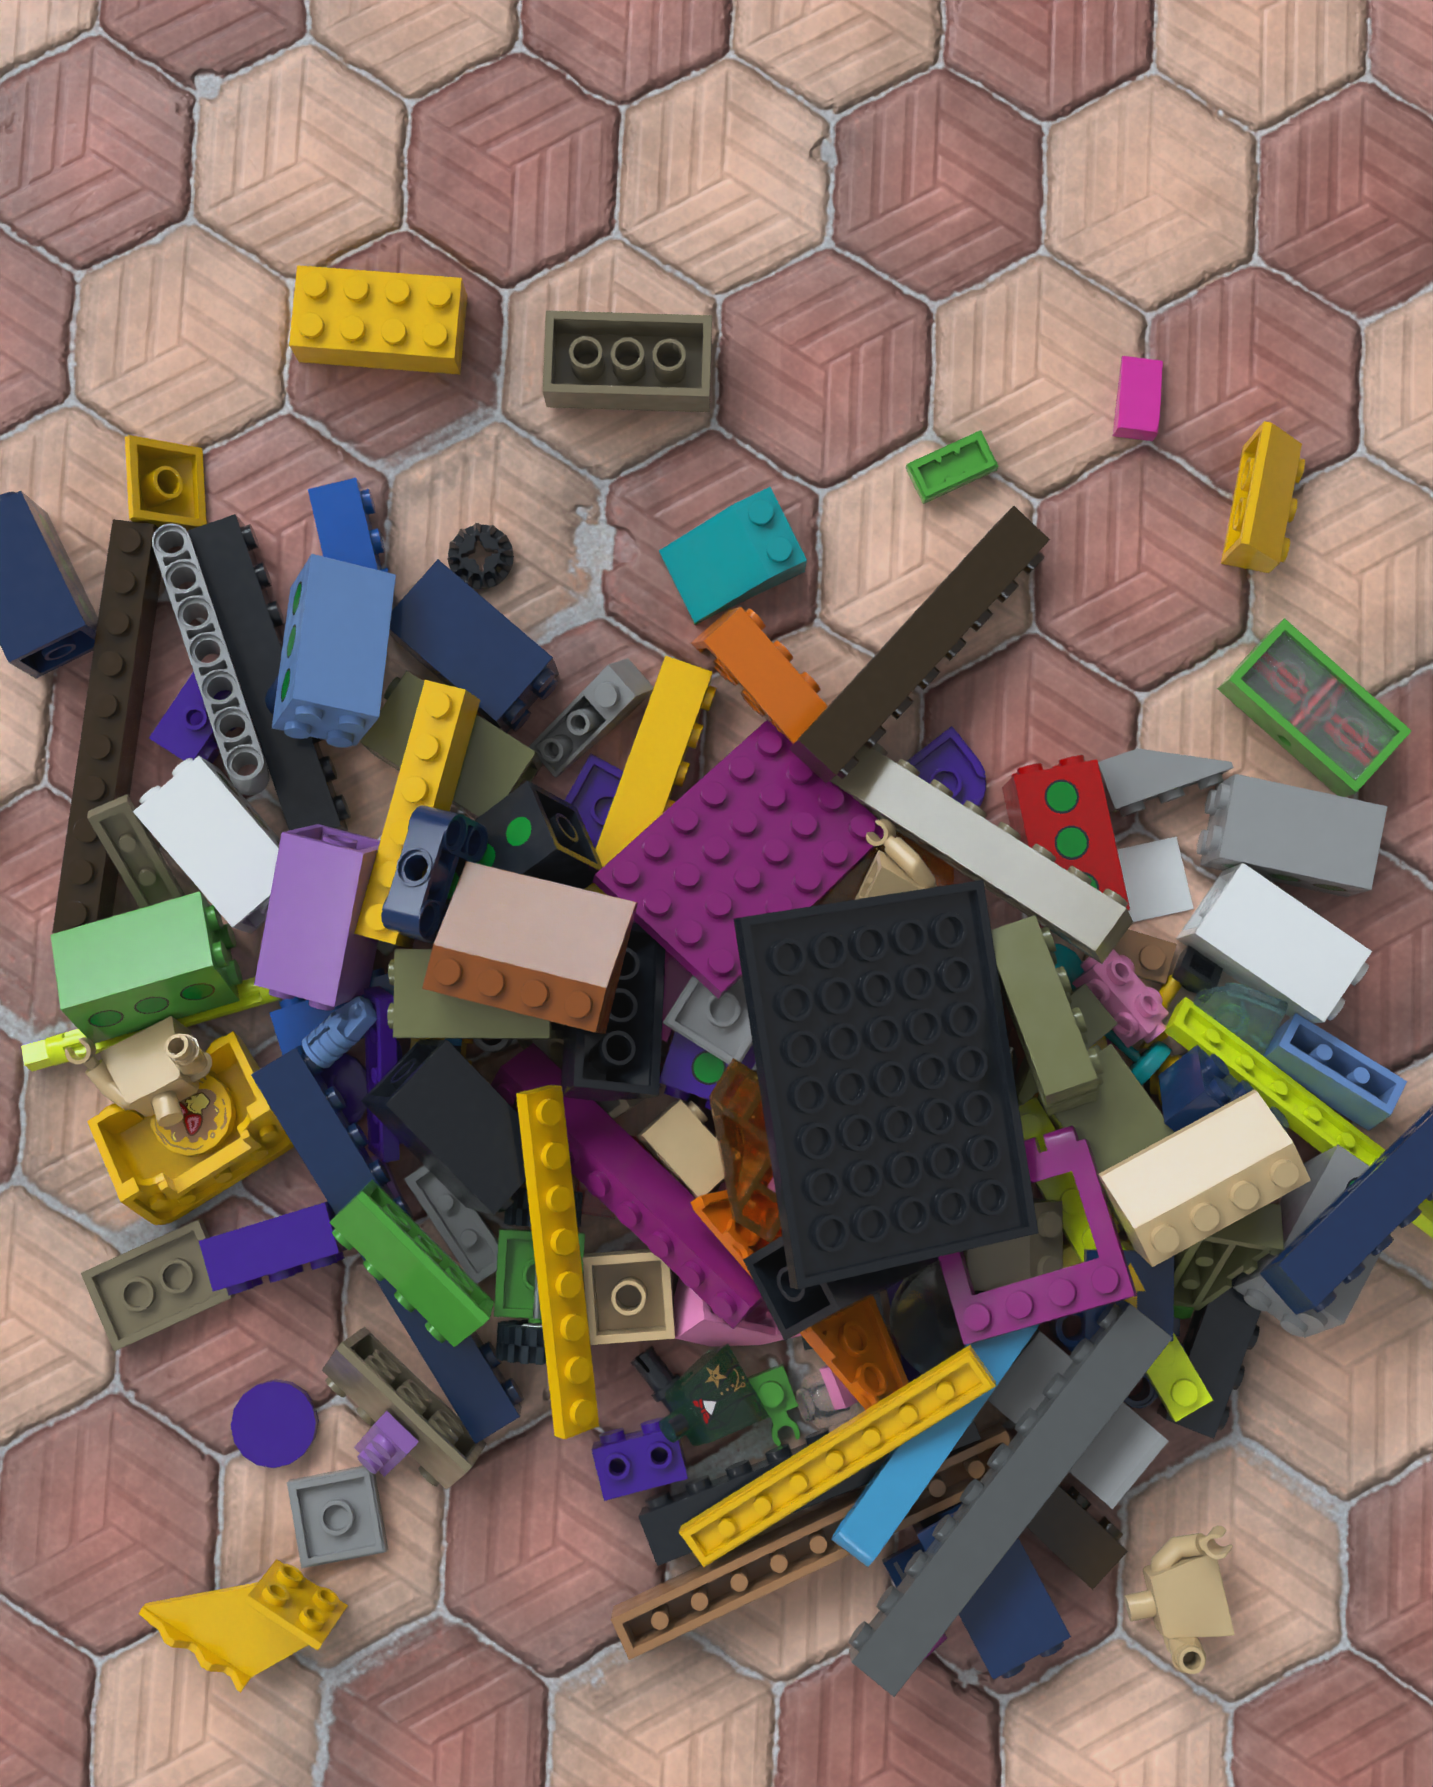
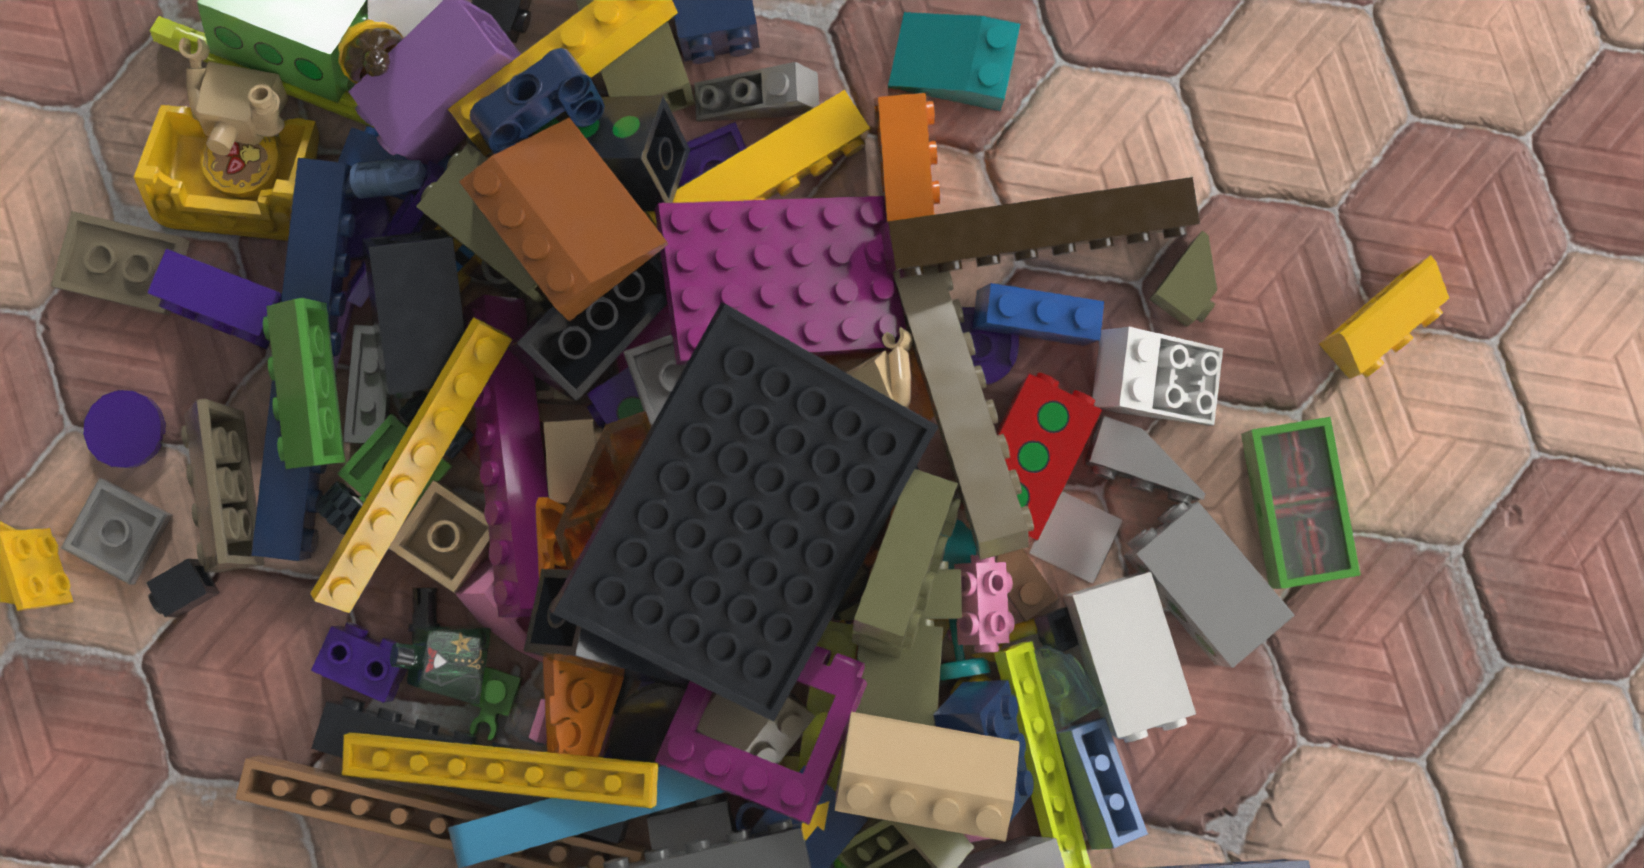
camera: 40 degrees right, 0 degrees up
medium lavender plate [354,1411,419,1477] -> none
bright green plate [906,430,999,504] -> none
dark pink slope [1112,356,1163,441] -> none
none -> black brick [146,558,220,617]
none -> dark brown piece [338,19,404,84]
none -> blue brick [972,283,1104,346]
none -> white slope [1092,327,1223,425]
none -> olive slope [1149,231,1217,327]

